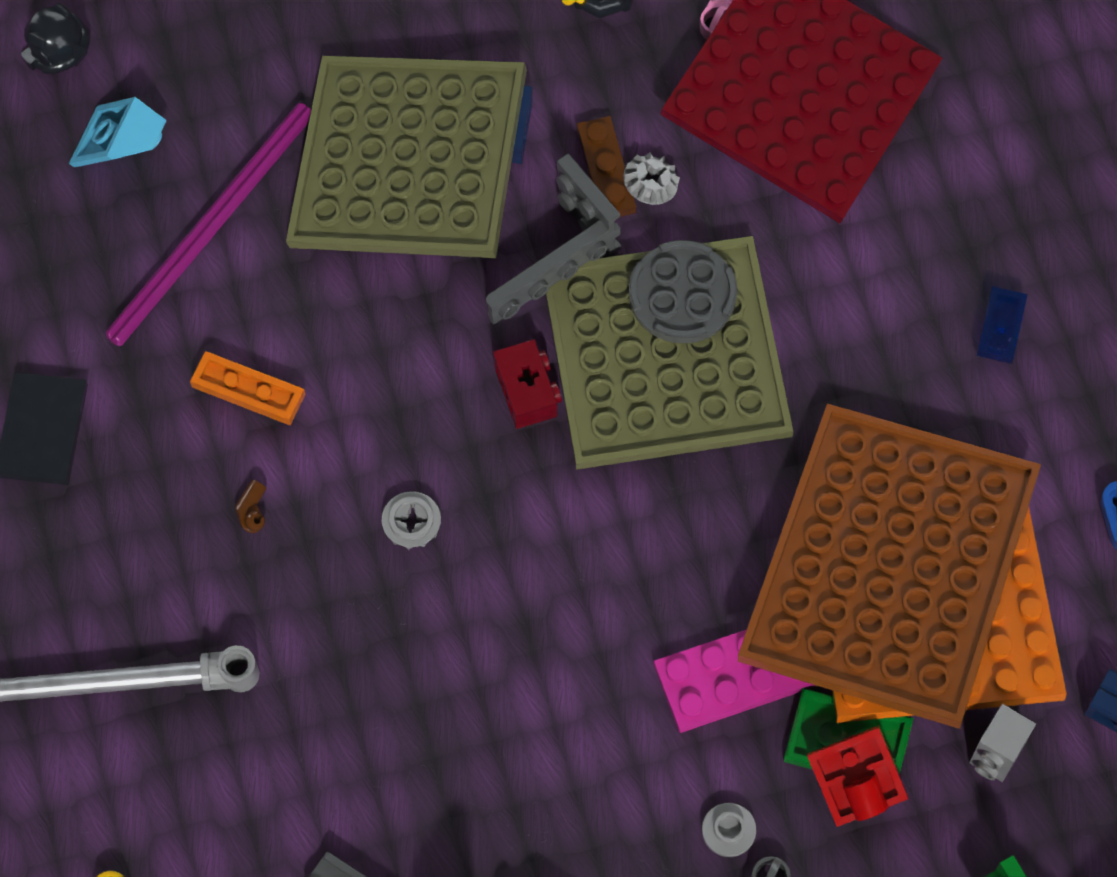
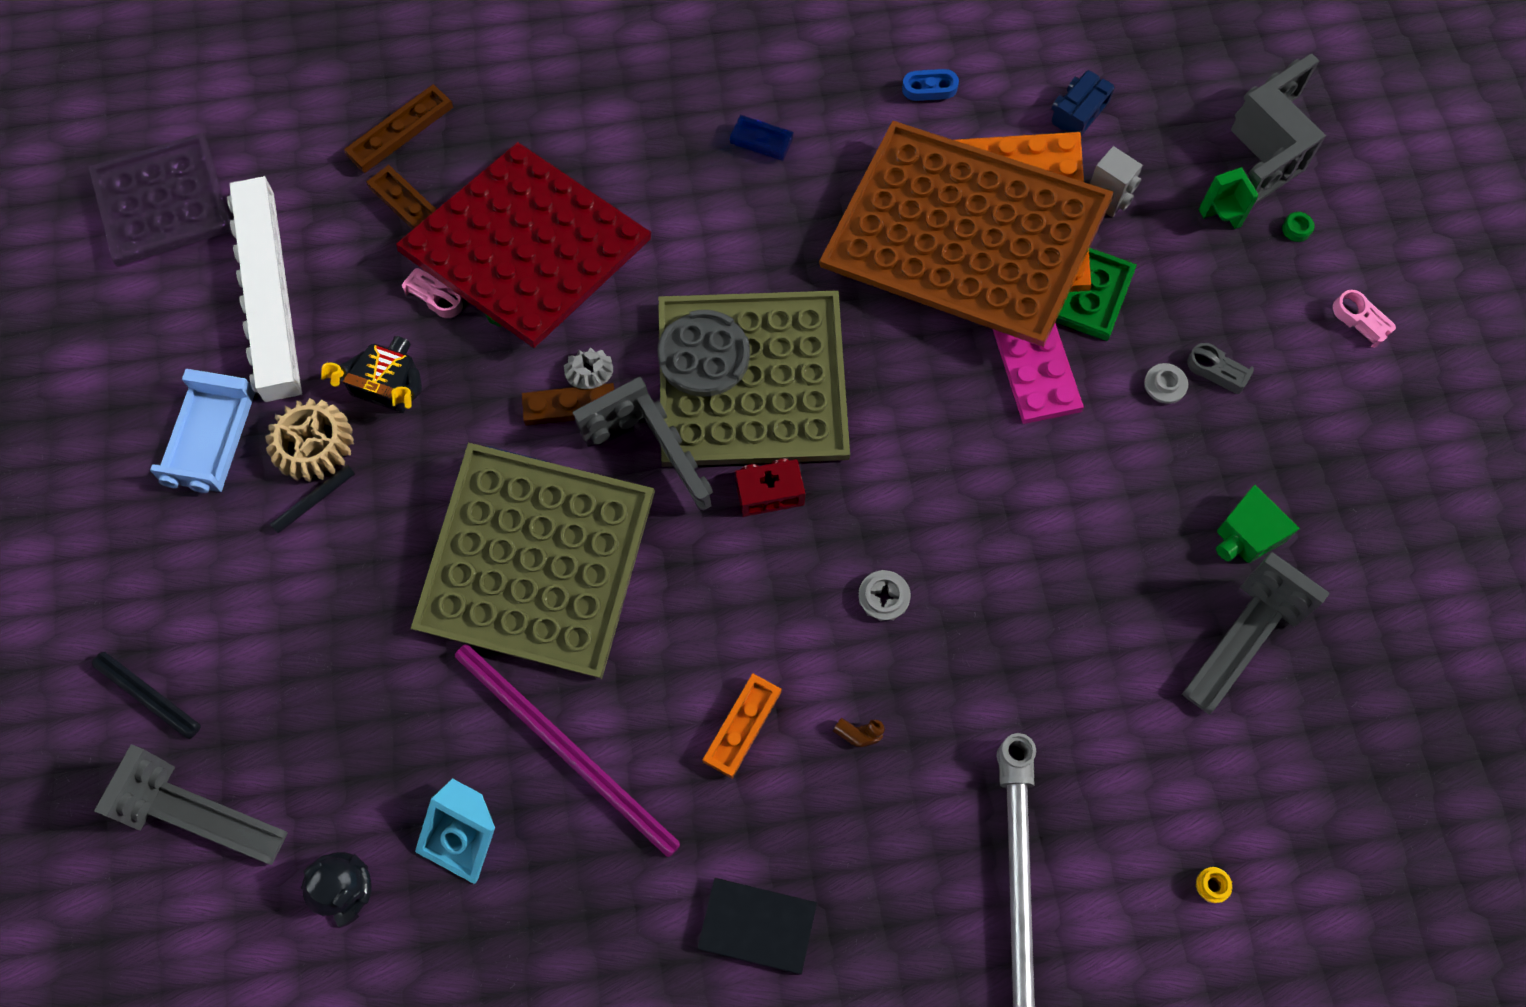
camera: 85 degrees left, 0 degrees up
red plate [807,725,909,827] -> none

